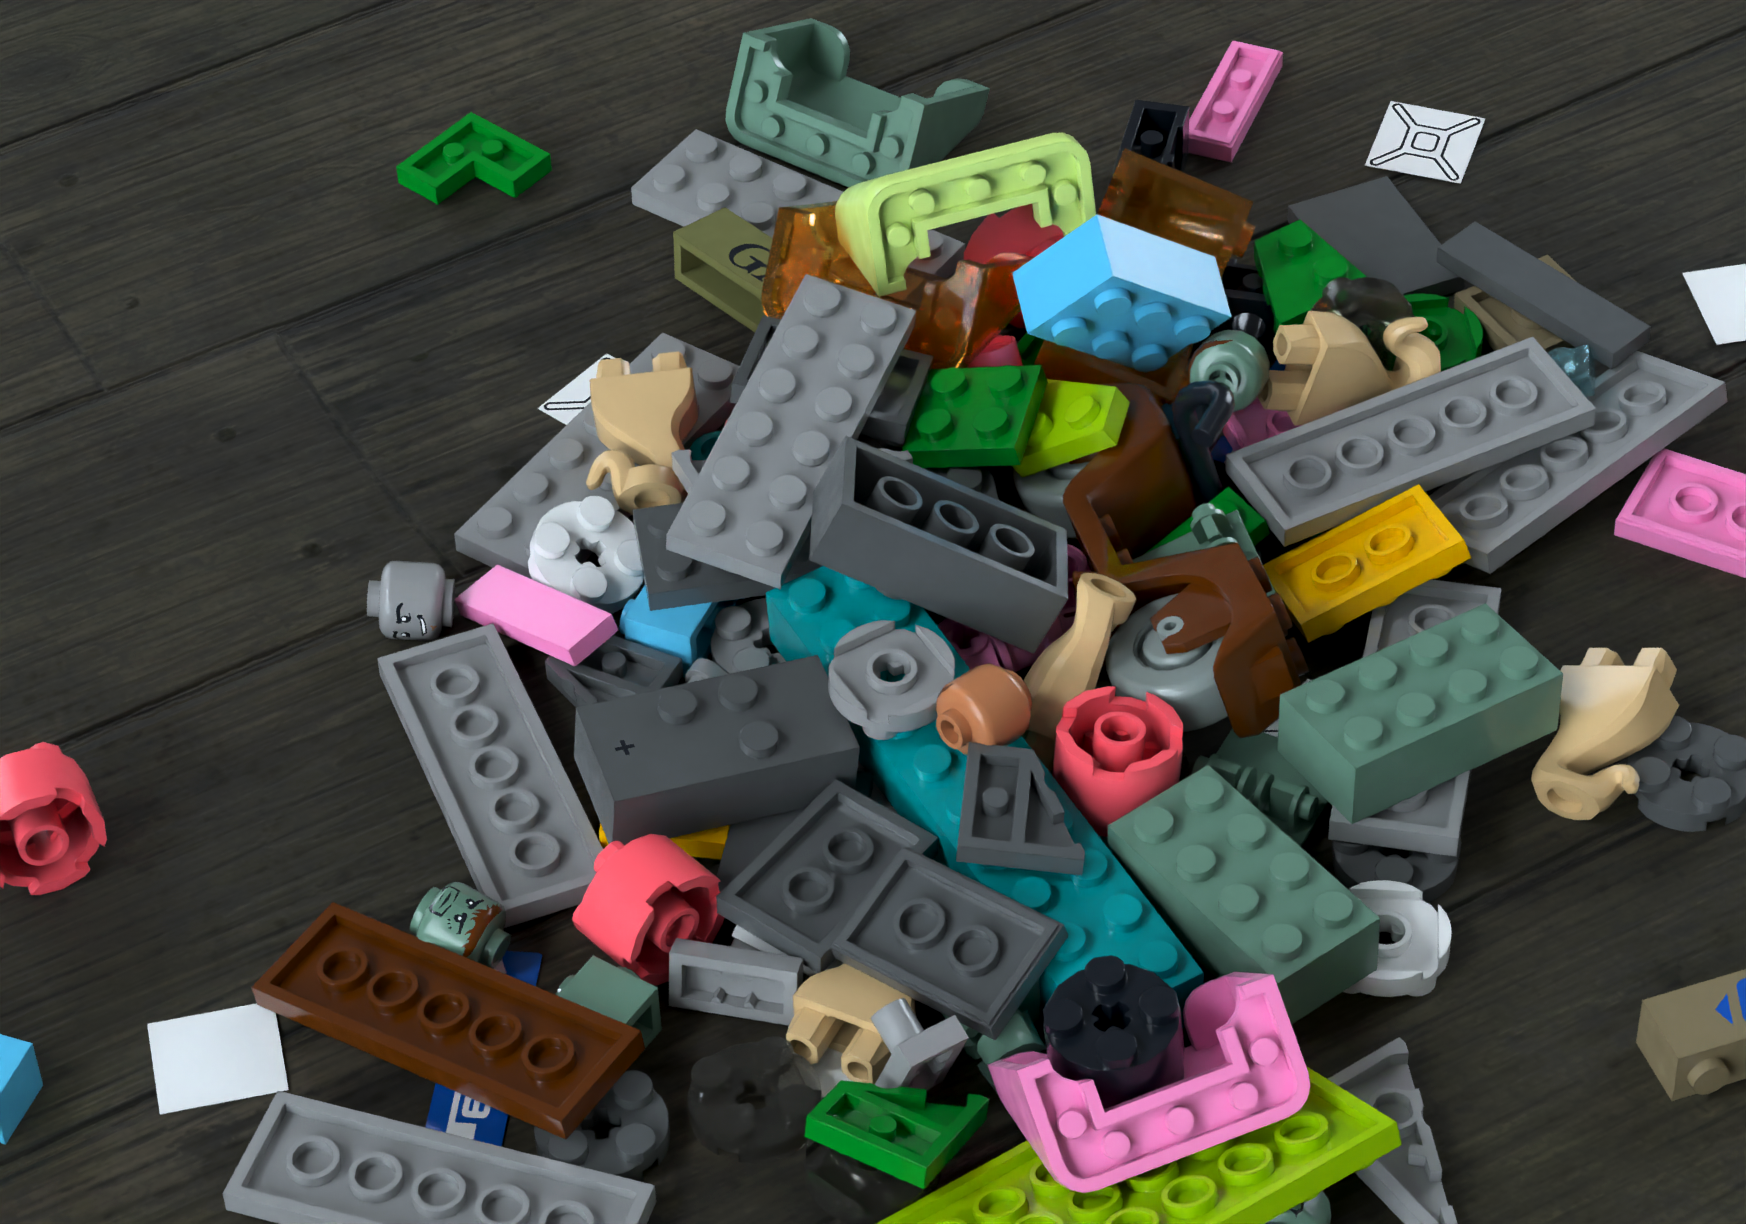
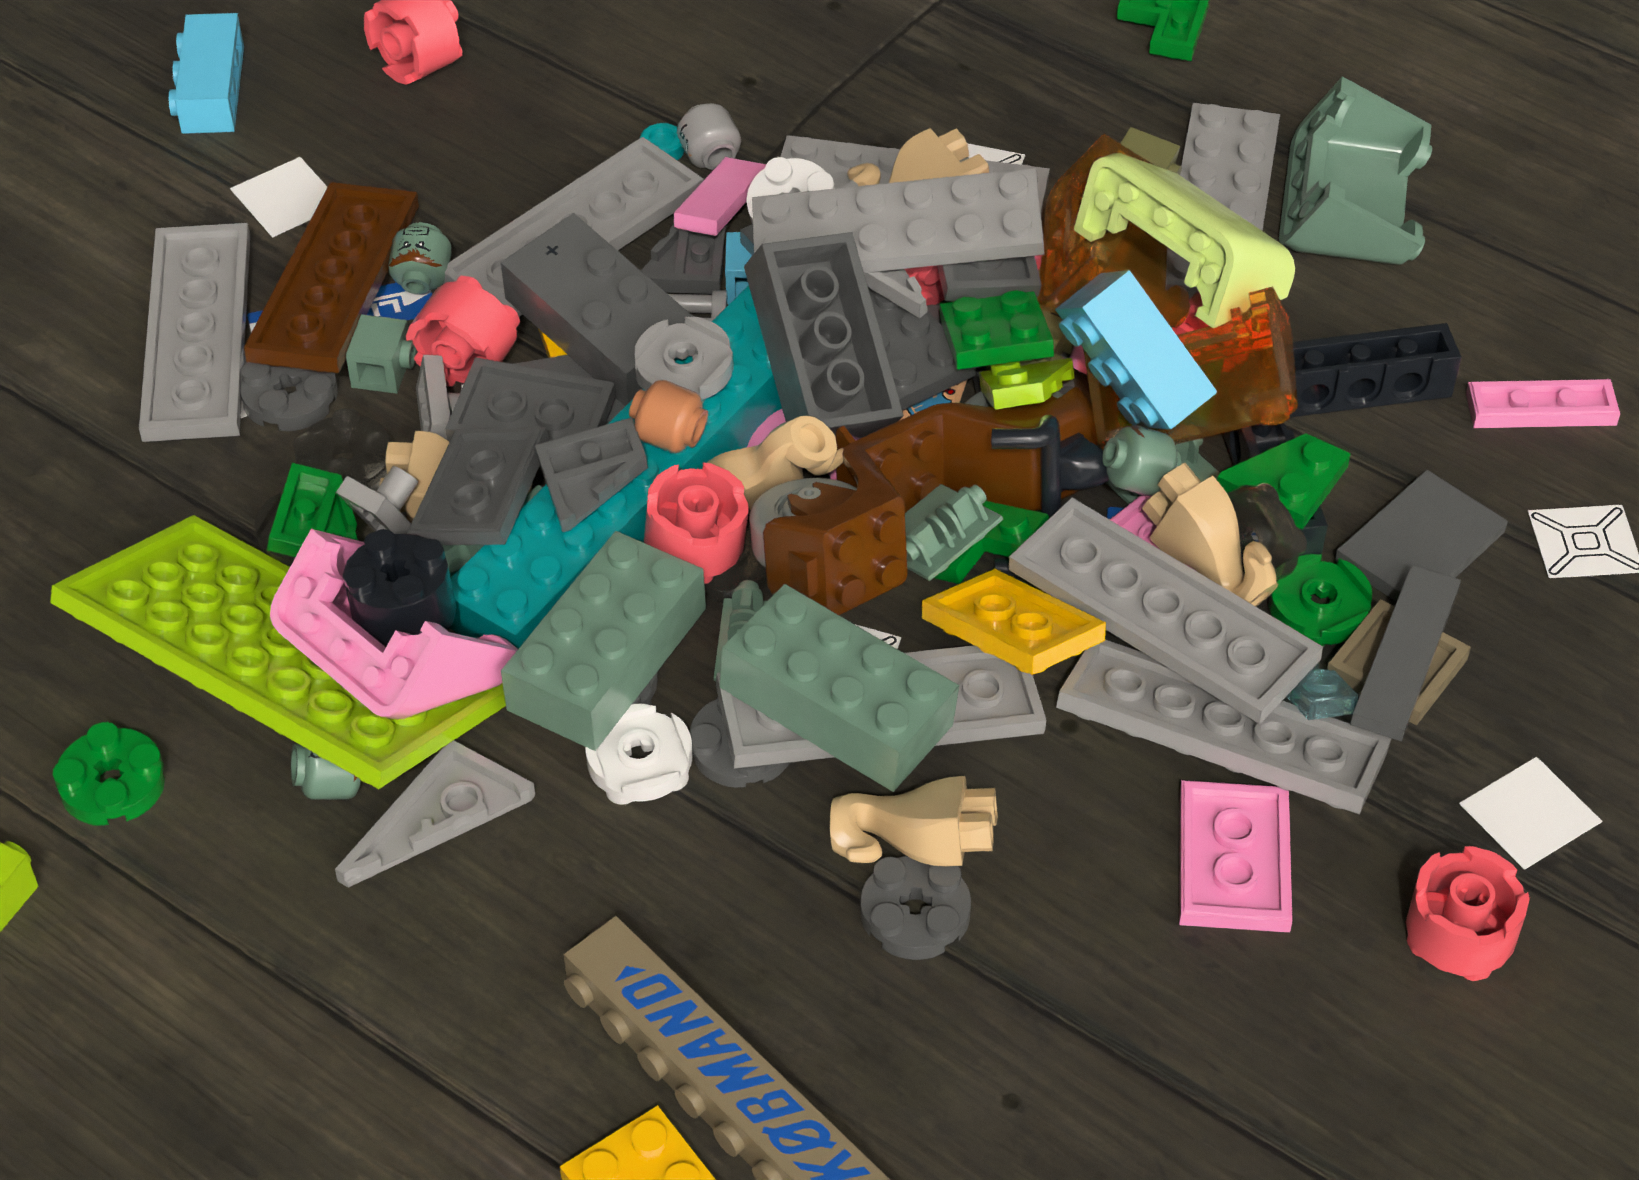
camera: 65 degrees right, 5 degrees up
none -> teal tile [640,123,684,160]

